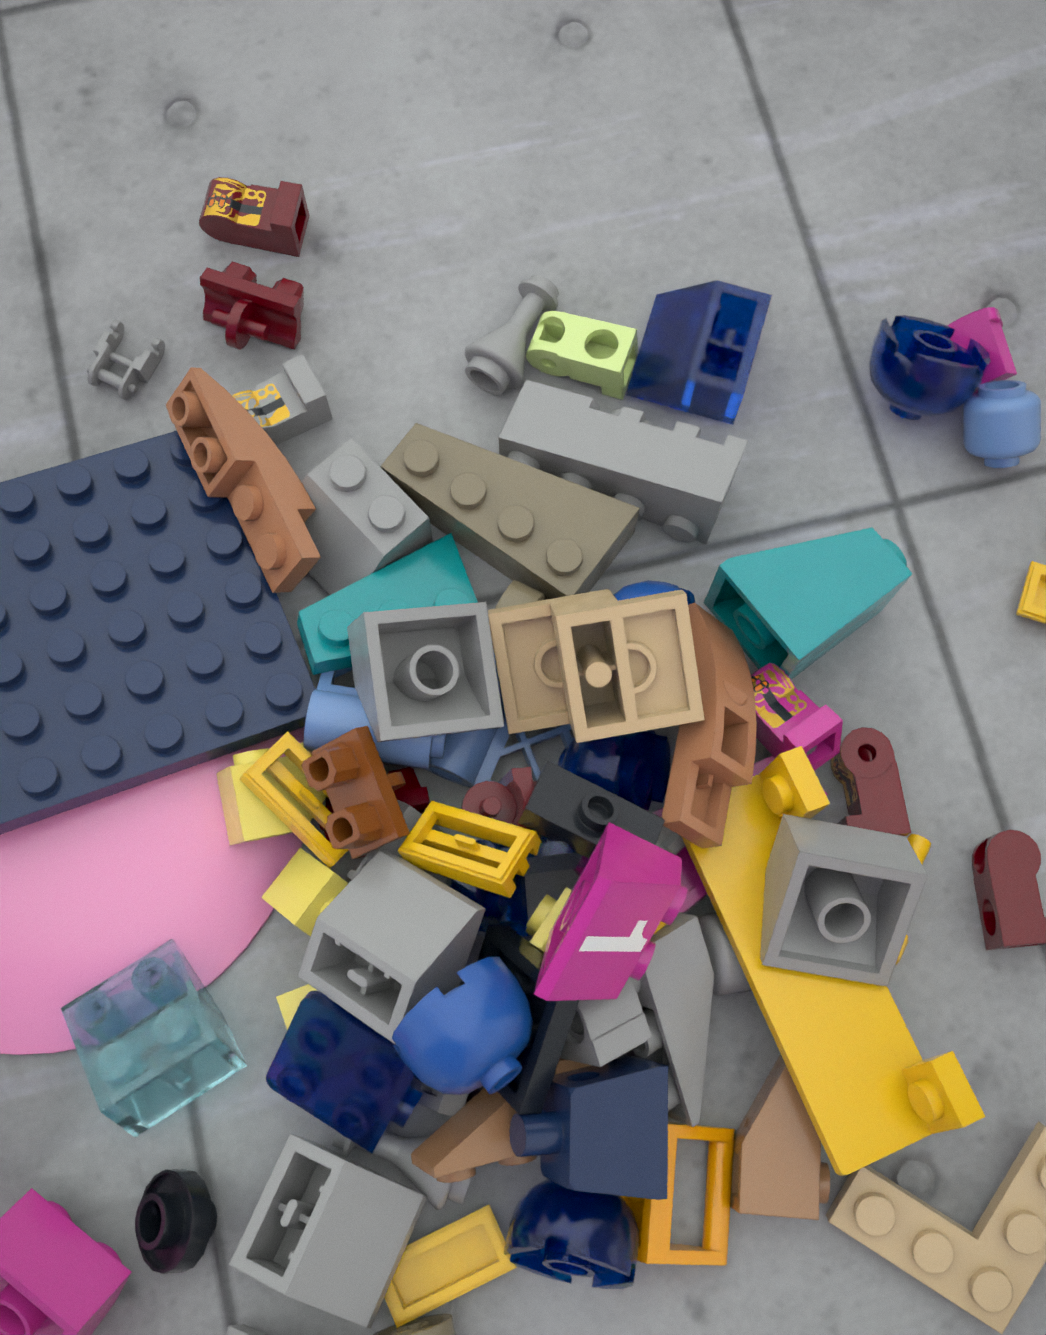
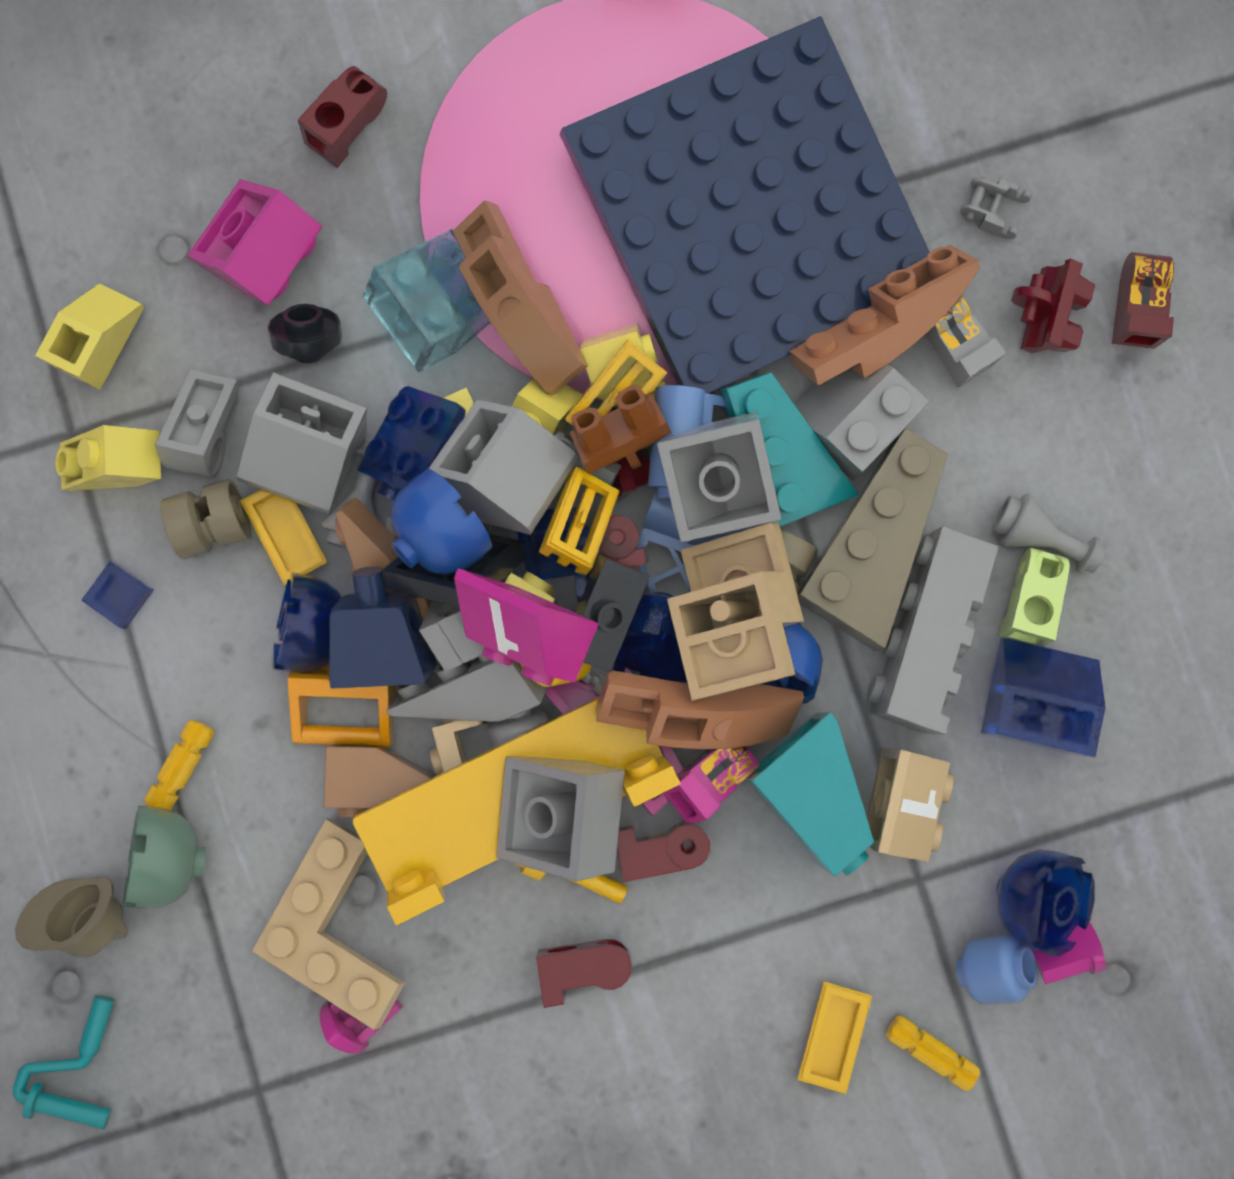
camera: 90 degrees right, 10 degrees up
none -> tan bracket [430,719,487,776]
none -> medium nougat slope [453,200,588,395]
none -> tan slope [867,747,954,862]

